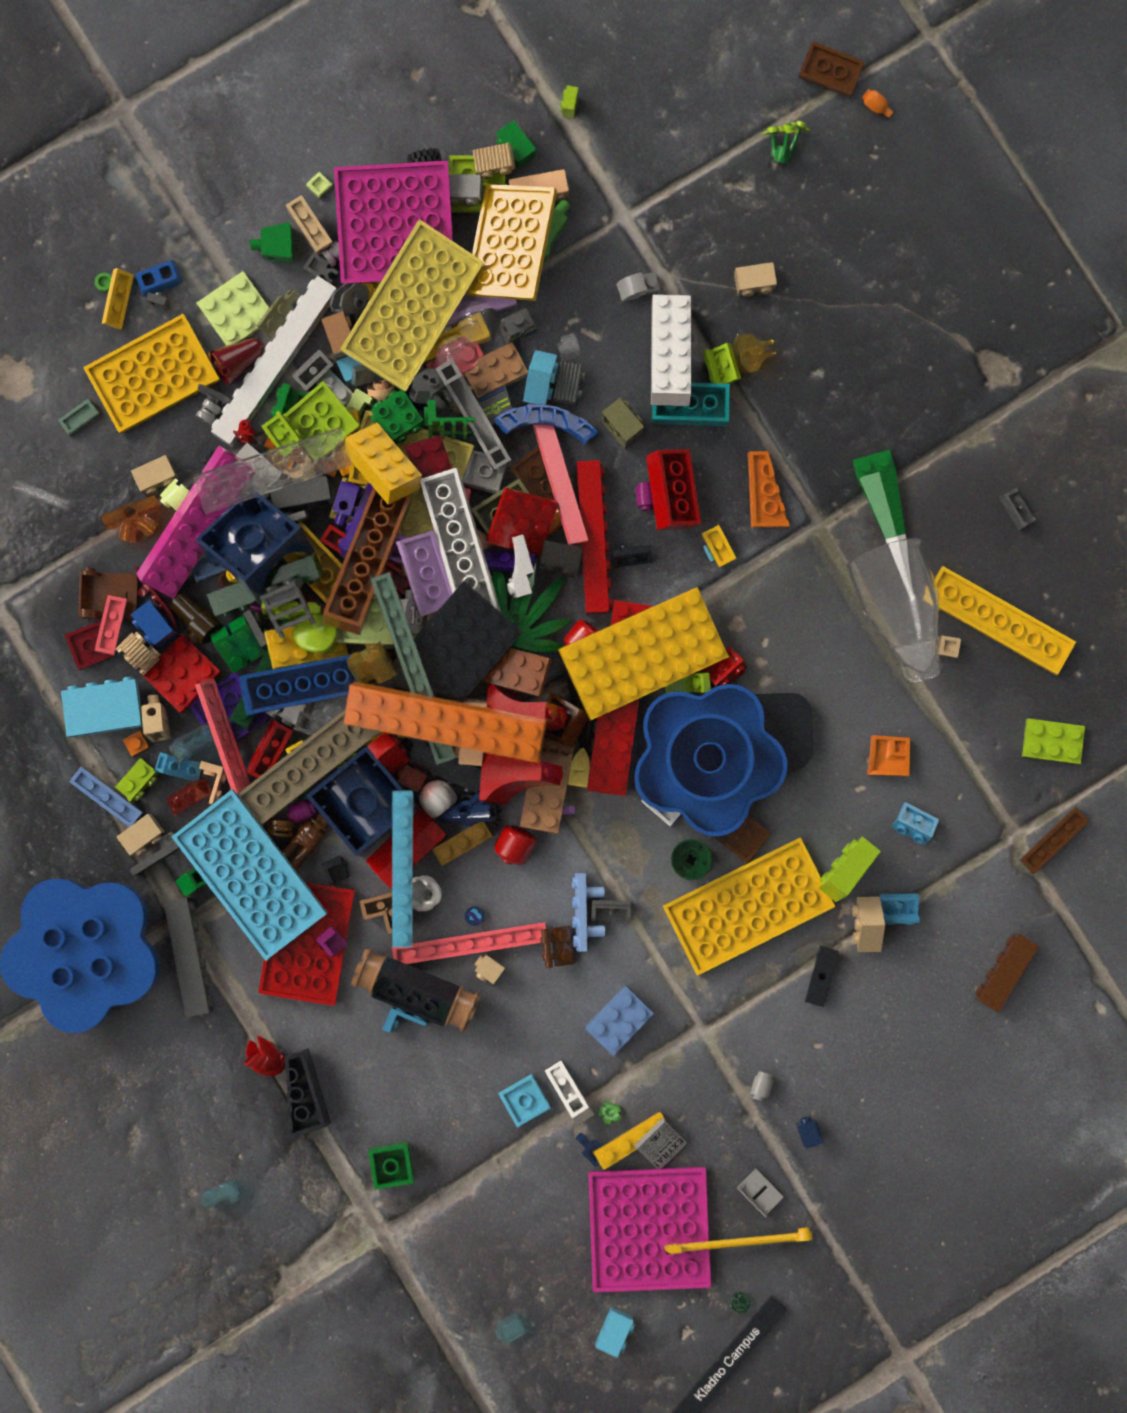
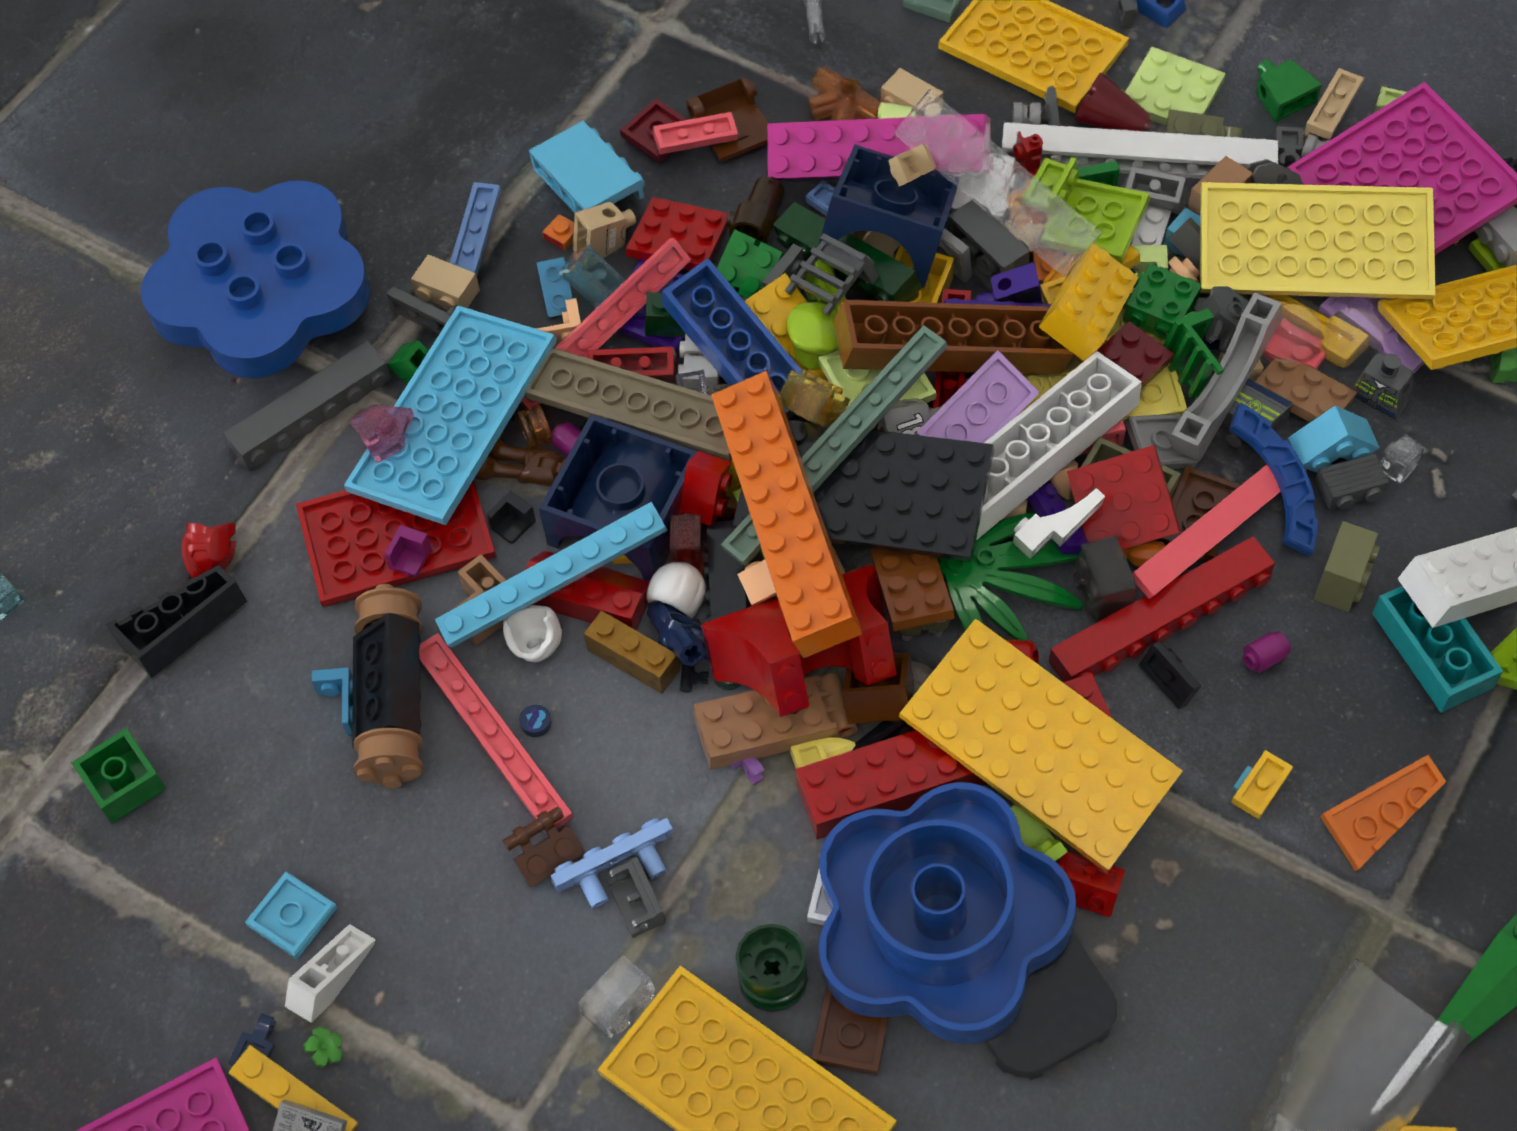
camera: 70 degrees right, 25 degrees down
tan brick [115,632,160,676] -> none
lime bracket [115,758,159,802] -> none
blue brick [131,601,180,649] -> none
dark red piece [134,566,181,630] -> none
clear red bracket [166,778,212,815] -> none
tan brick [474,954,505,984] -> none
red head [494,825,537,865] -> none
medium blue brick [585,985,654,1056] -> none
red brick [646,449,701,531] -> none
none -> clear pink plate [348,405,414,463]
none -> clear brick [577,955,654,1039]
none -> tan bracket [888,143,936,186]

